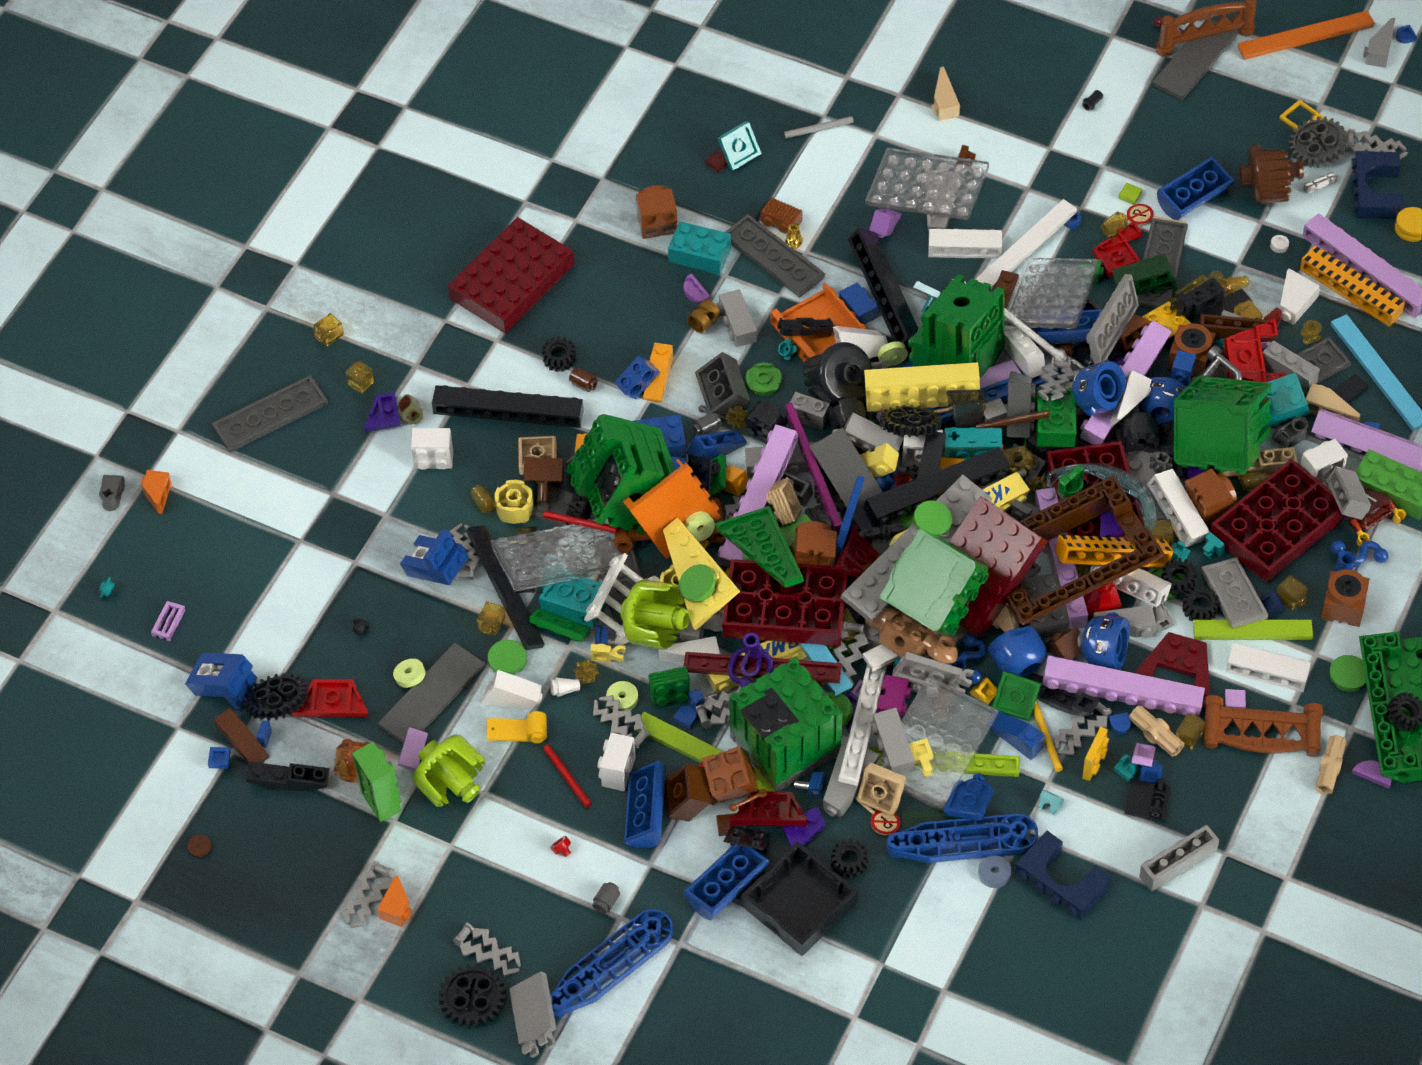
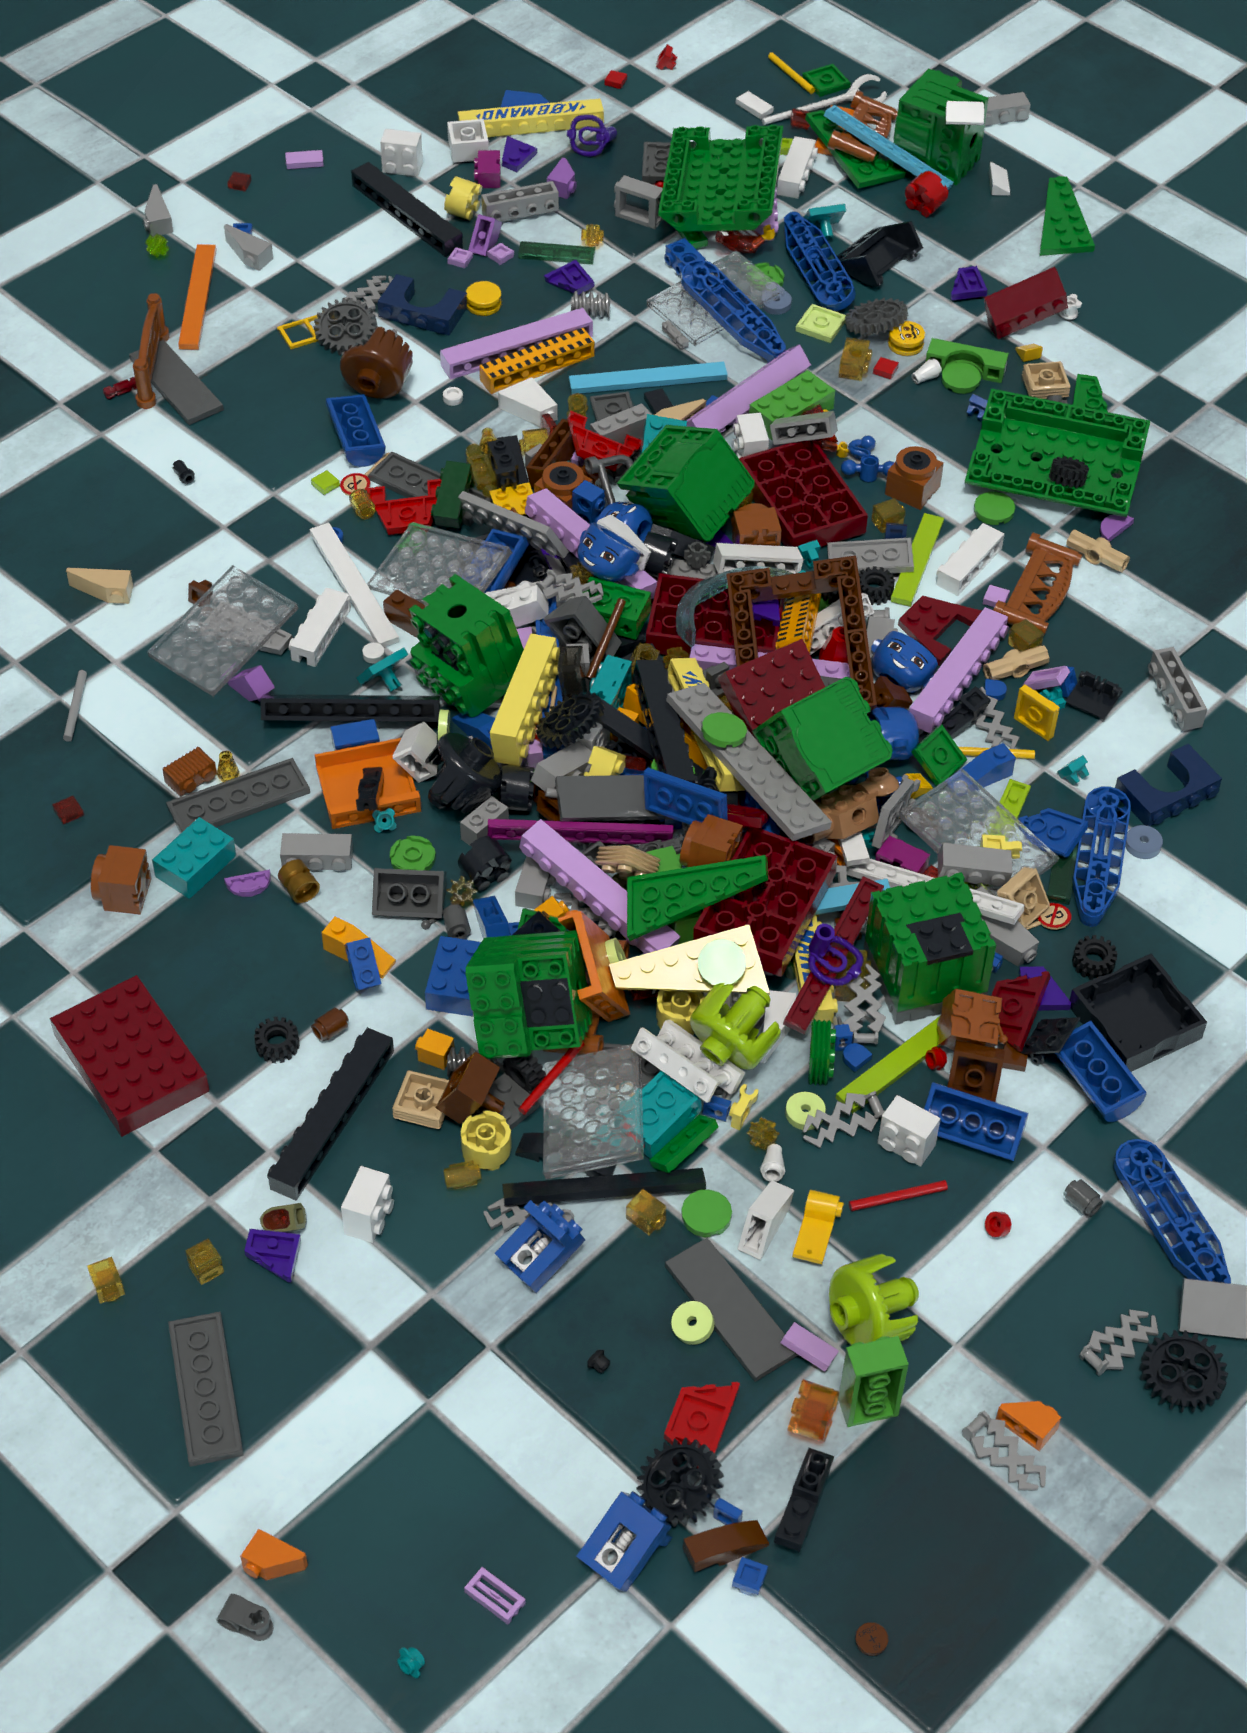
camera: 75 degrees left, 5 degrees down
tile [717,121,762,170] -> none
green piece [1058,465,1085,500] -> none

